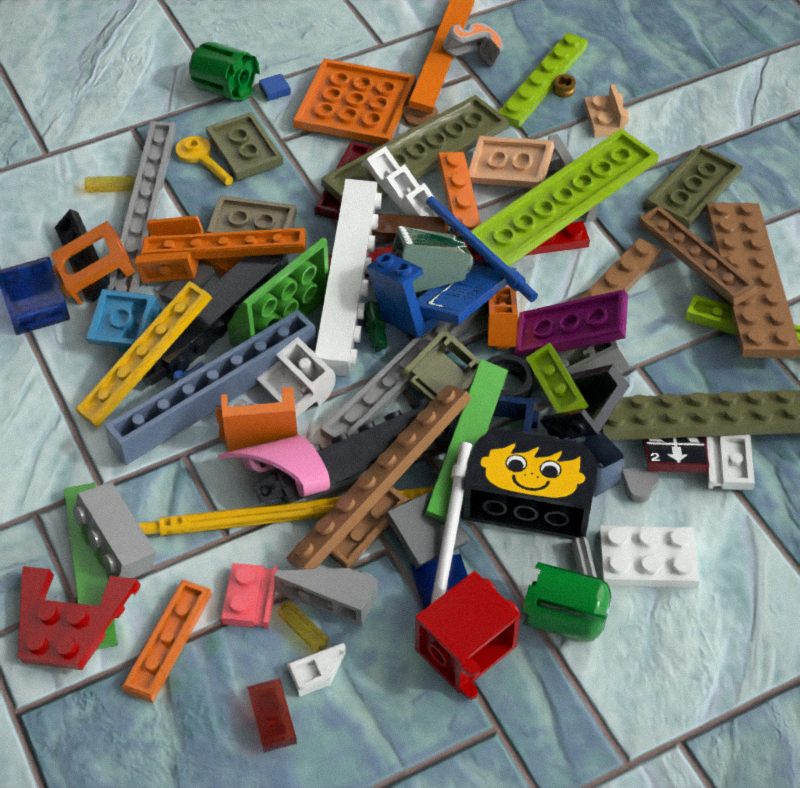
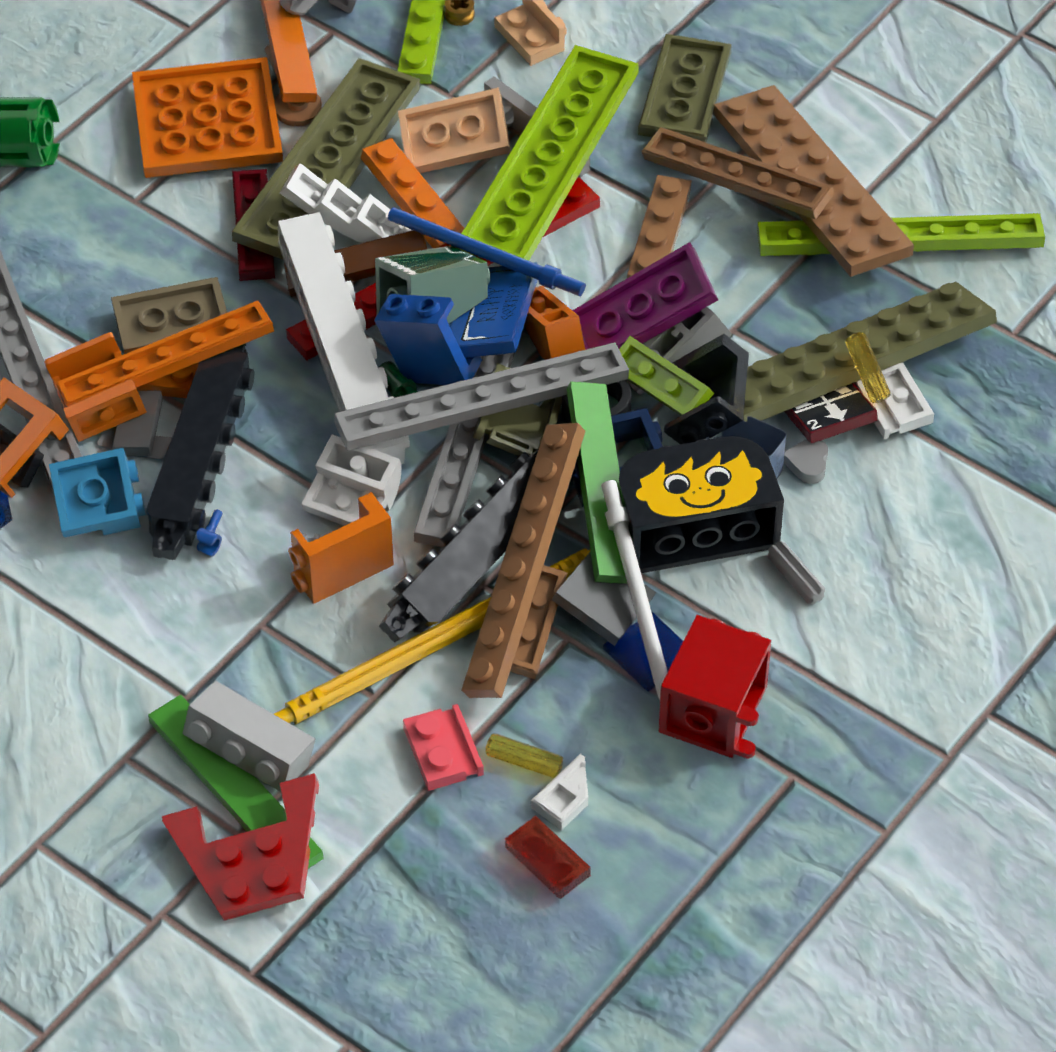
camera: 25 degrees left, 0 degrees up
yellow tile [75,281,212,428] -> none
sand blue brick [104,310,316,465] -> none
orange tile [122,579,212,703] -> none
yellow piece [176,136,234,186] -> none
olive plate [206,112,283,181] -> none
bright pink panel [218,435,330,497] -> none
bright green slope [227,237,329,347] -> none
blue tile [259,74,291,101] -> none
light grey slope [274,568,379,627] -> none
green cylinder [522,562,612,642] -> none
white plate [599,526,700,588] -> none
none -> light grey plate [334,342,629,451]
none -> clear yellow axle [845,332,891,404]

